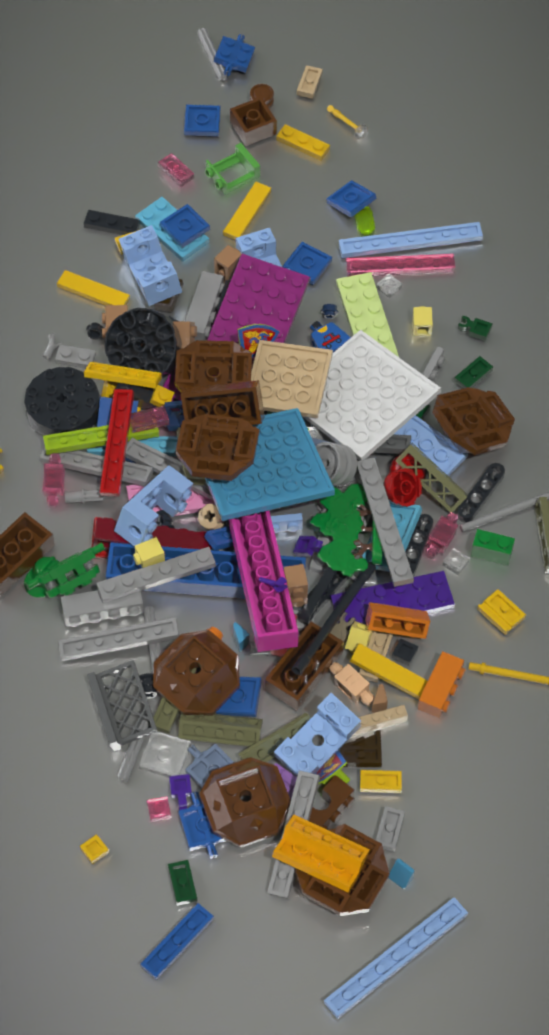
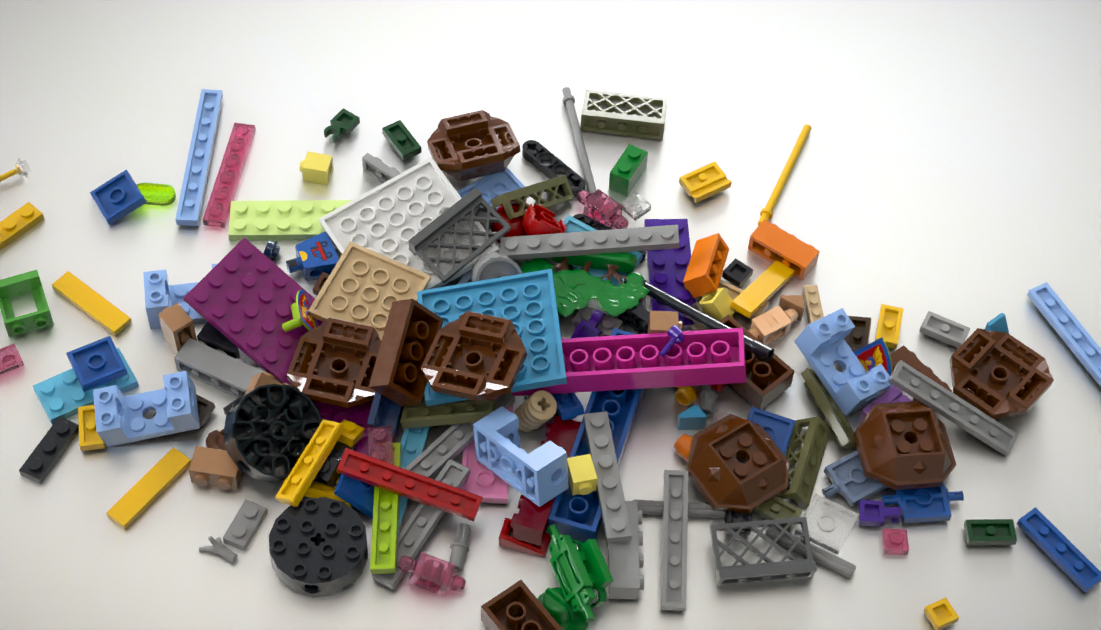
camera: 80 degrees left, 5 degrees down
black plate [86,322,104,339] -> none
light orange slope [272,815,370,893] -> none
blue plate [283,242,332,285] -> none
clear plate [376,274,402,298] -> none
none -> dark grey fence [409,187,511,283]

